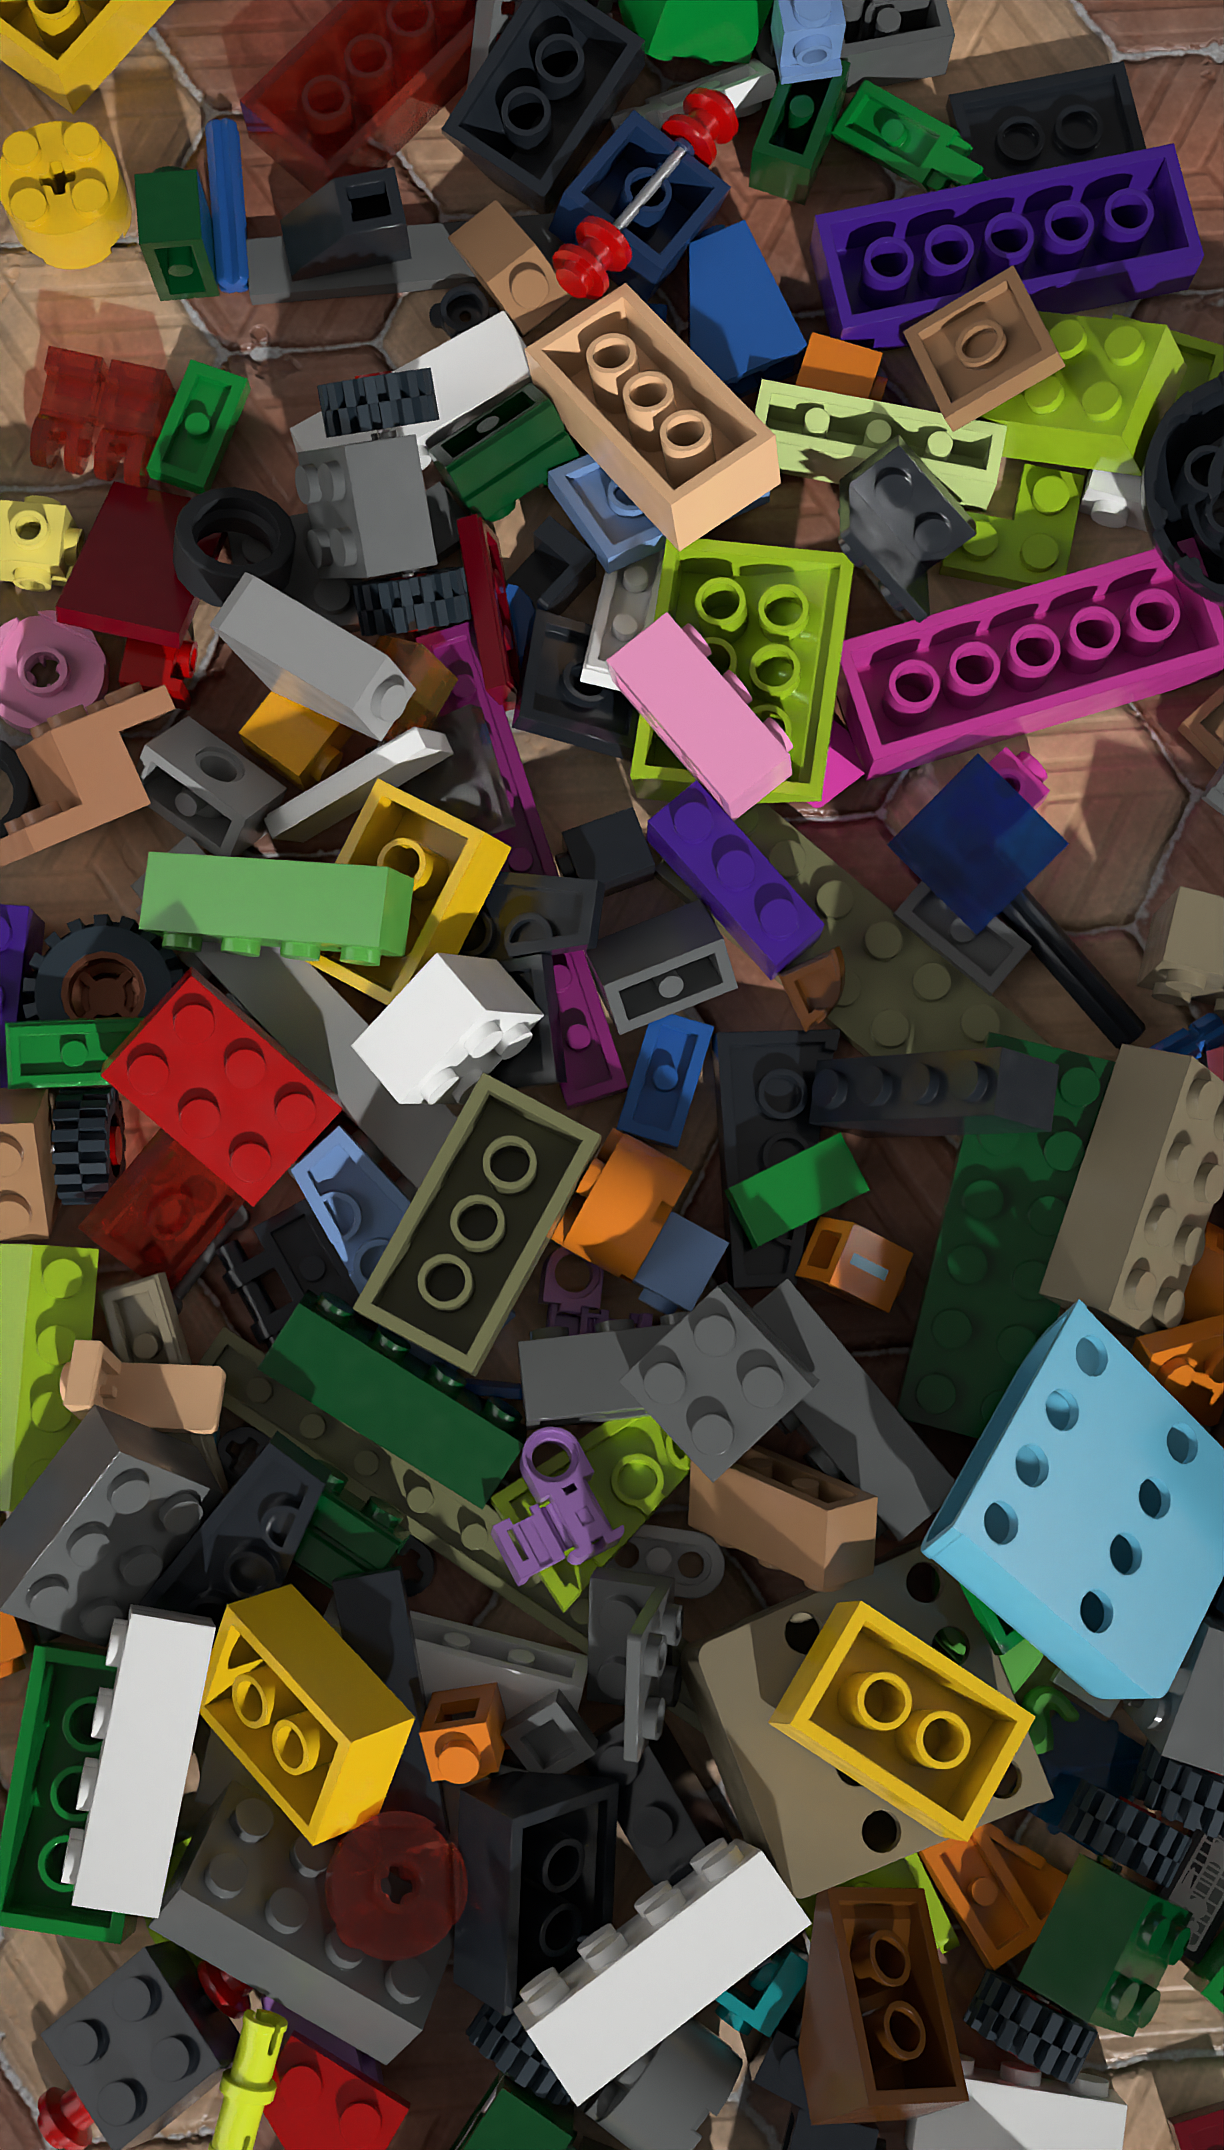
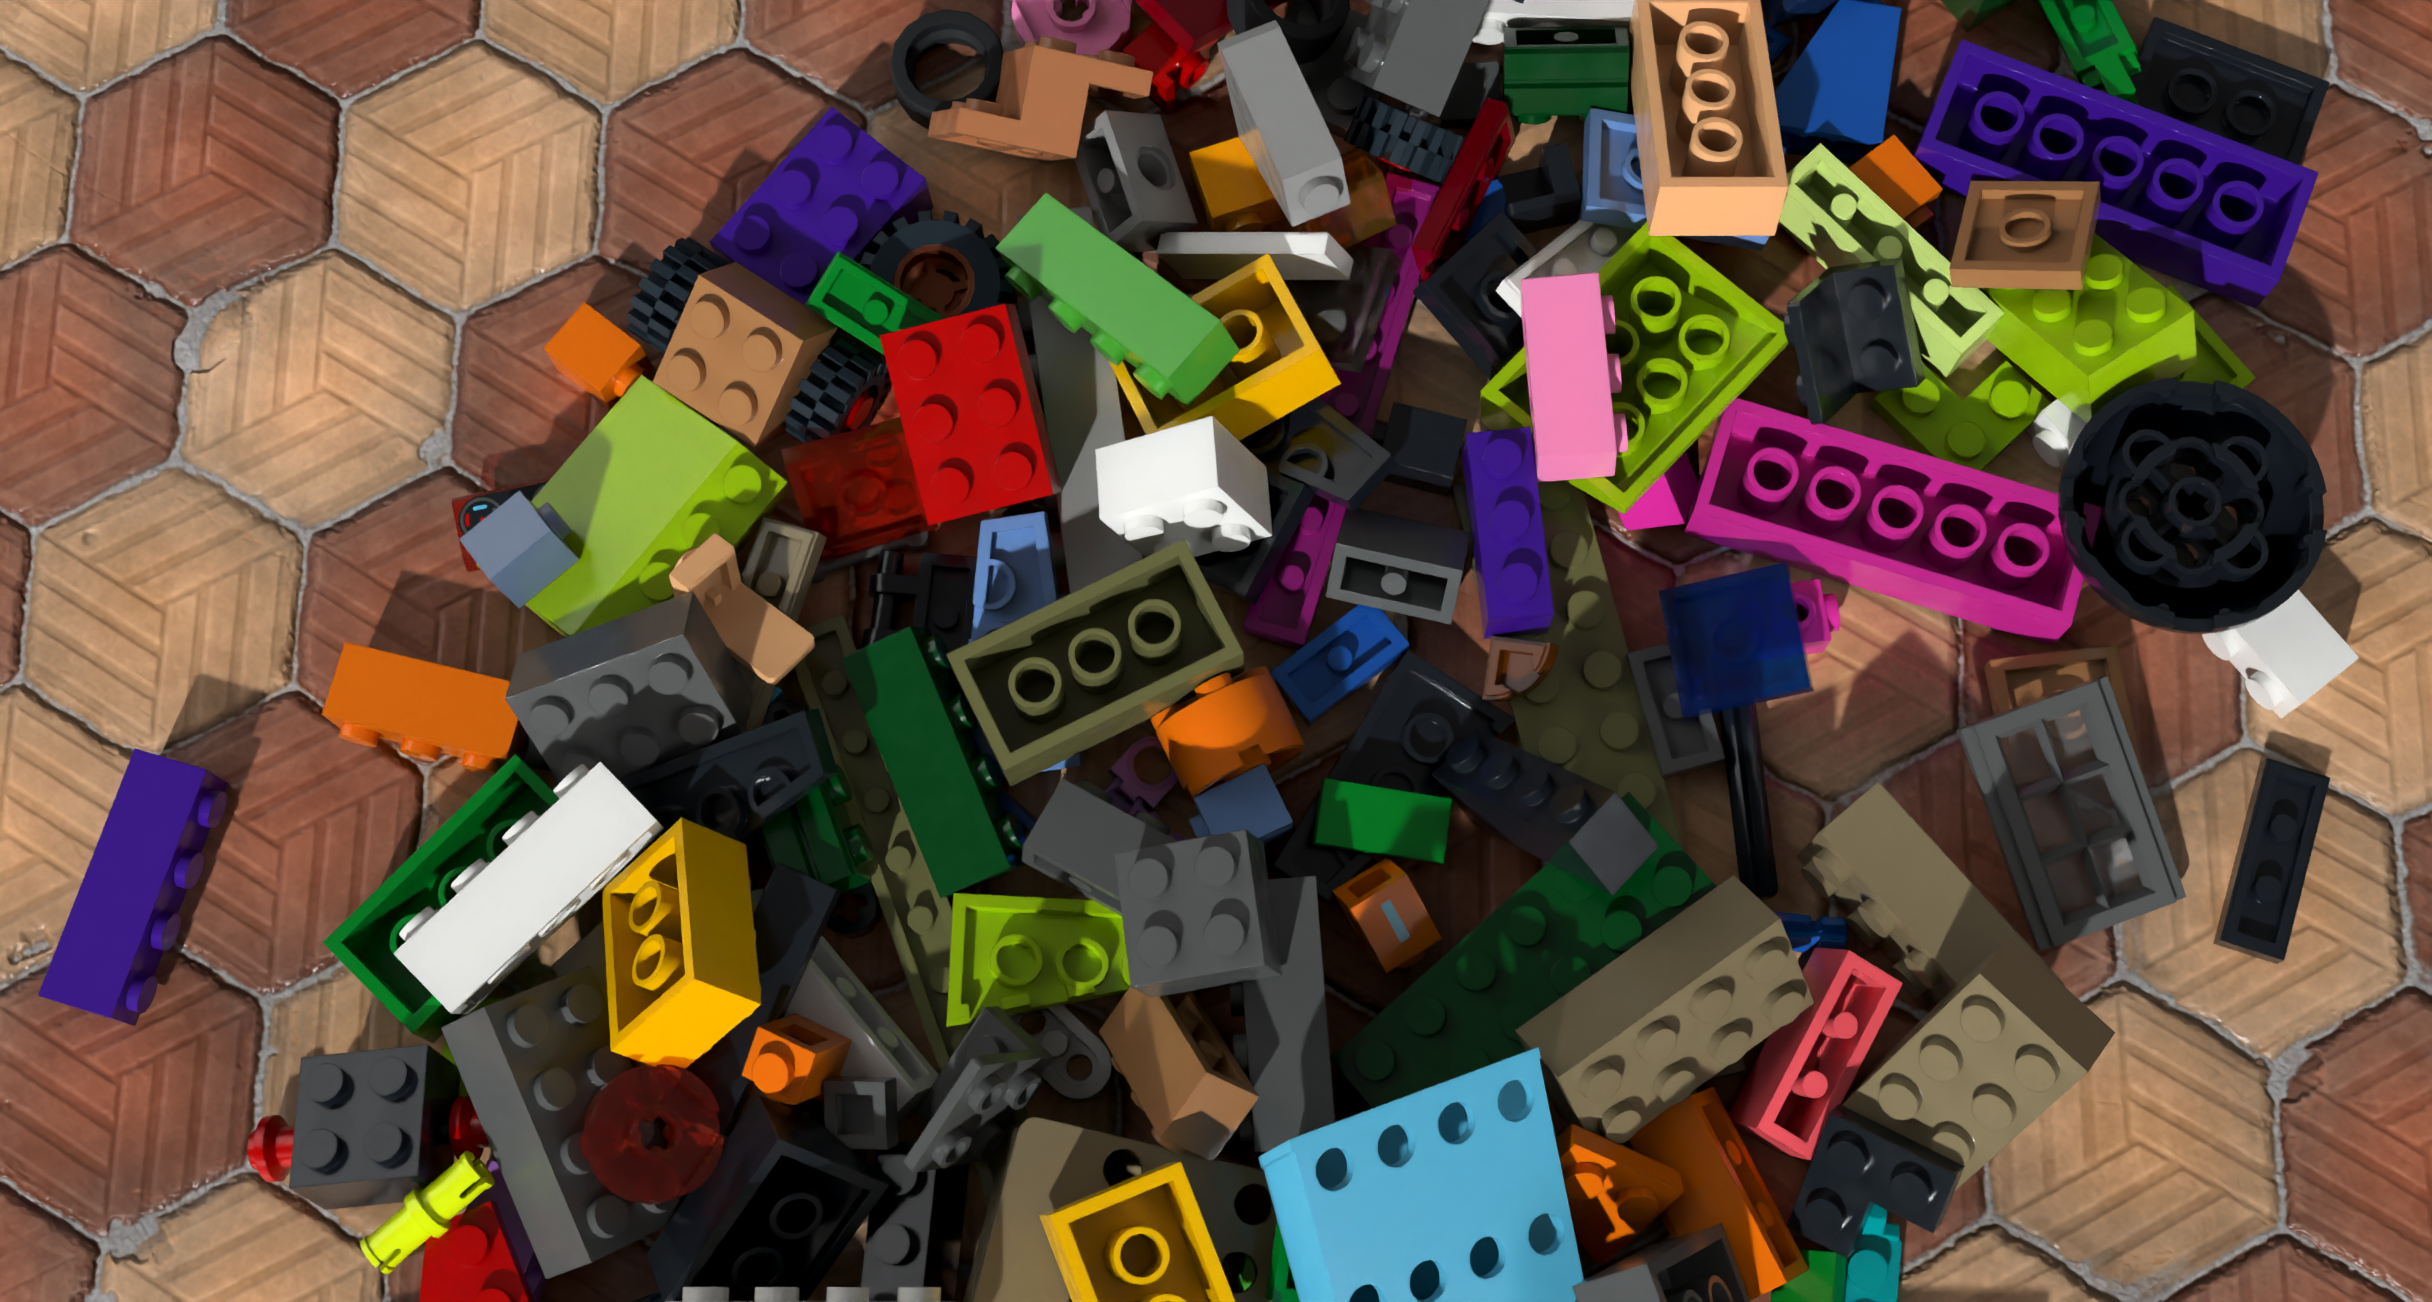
camera: 40 degrees right, 5 degrees down
medium lavender piece [490,1427,624,1587] -> none

